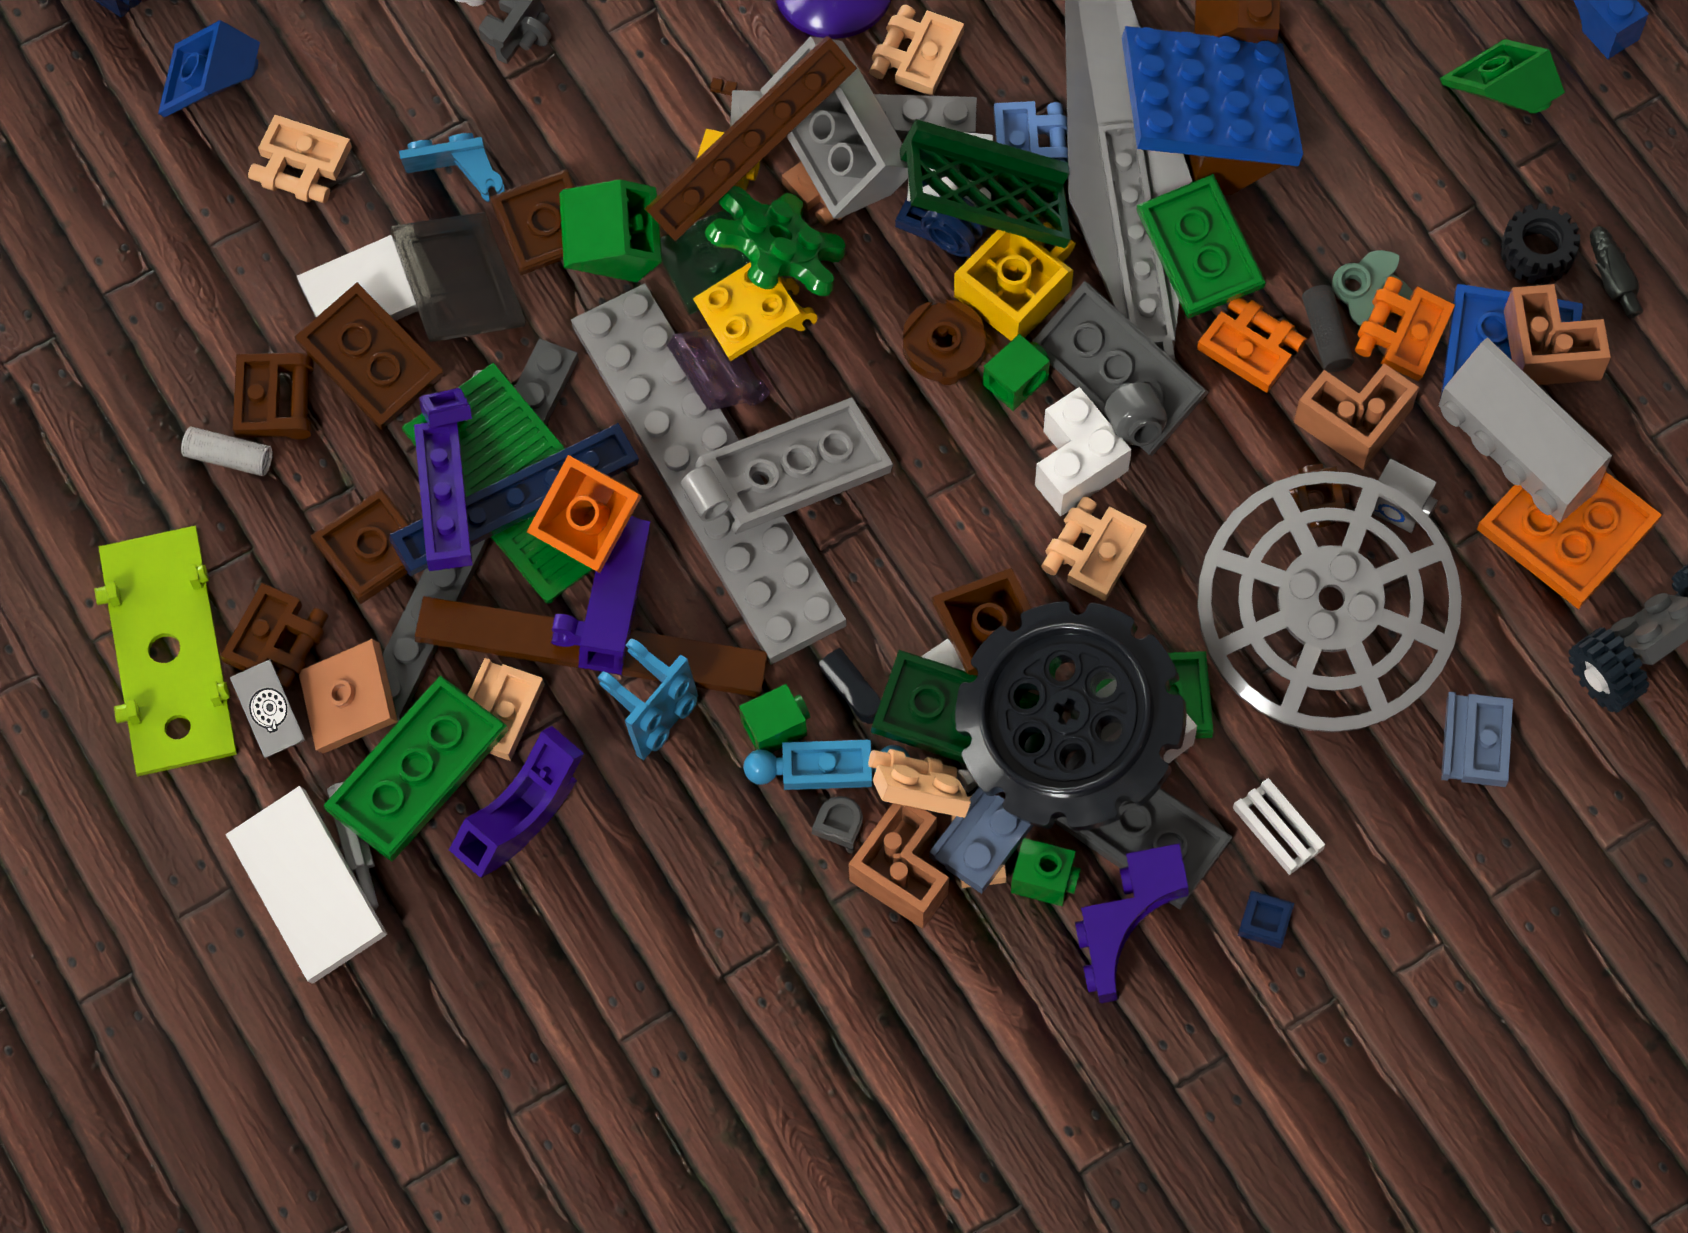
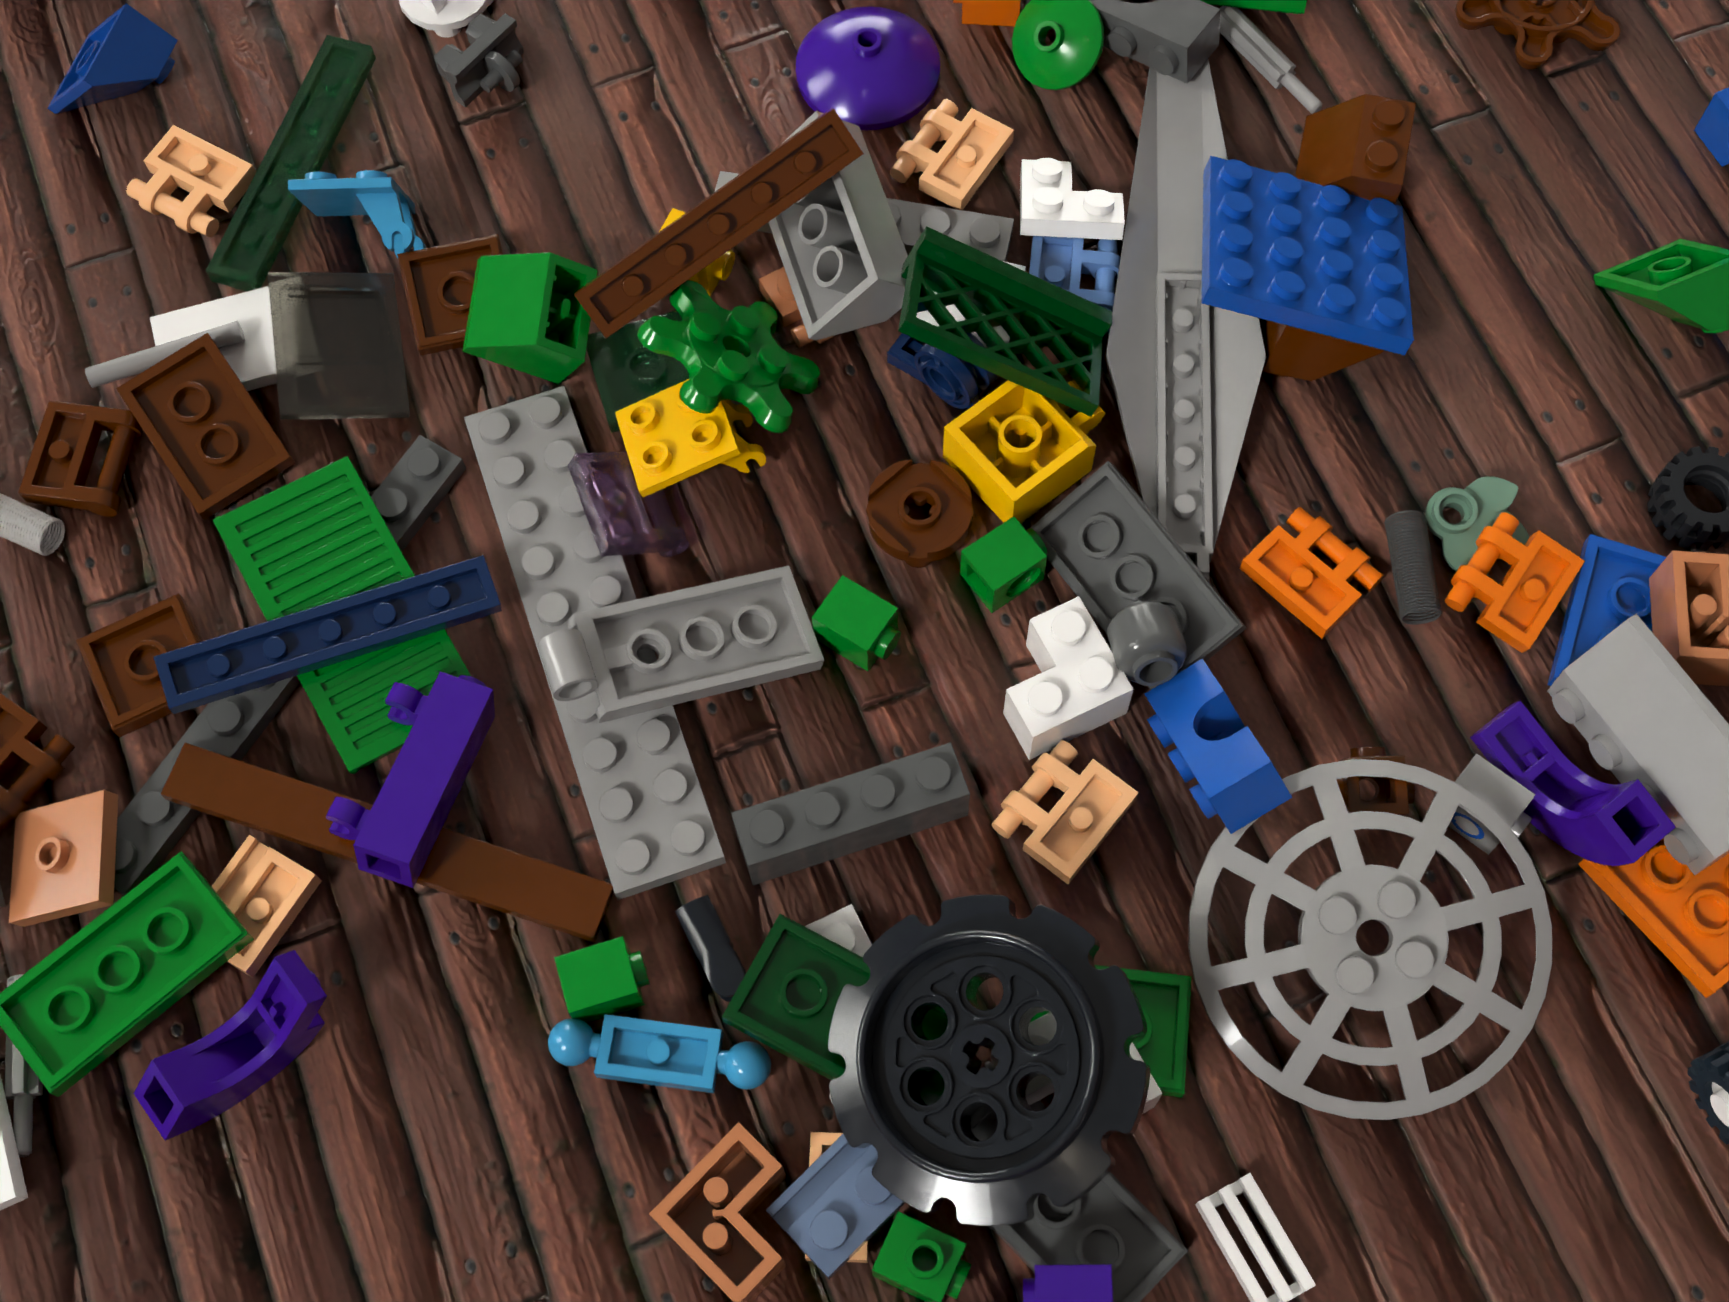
camera: 10 degrees right, 0 degrees up
dark purple plate [414,422,473,571] -> none
dark purple tile [419,388,472,428] -> none
orange slope [527,455,642,573] -> none
dark azure plate [597,638,698,761] -> none
reddish brown piece [710,77,738,96] -> none
dark grey tile [812,796,863,849] -> none
light nougat plate [868,749,971,818] -> none
reddish brown slope [931,568,1032,676] -> none
green tile [1136,174,1266,319] -> none
nougat brick [1294,364,1419,470] -> none
sand blue plate [1441,692,1513,787] -> none
none -> light grey bar [85,321,245,388]
none -> clear green plate [206,35,376,291]
none -> dark grey brick [731,742,970,885]
none -> green brick [812,575,901,672]
none -> white plate [1020,158,1125,240]
none -> blue arch [1145,658,1292,834]
none -> dark purple arch [1470,700,1676,866]

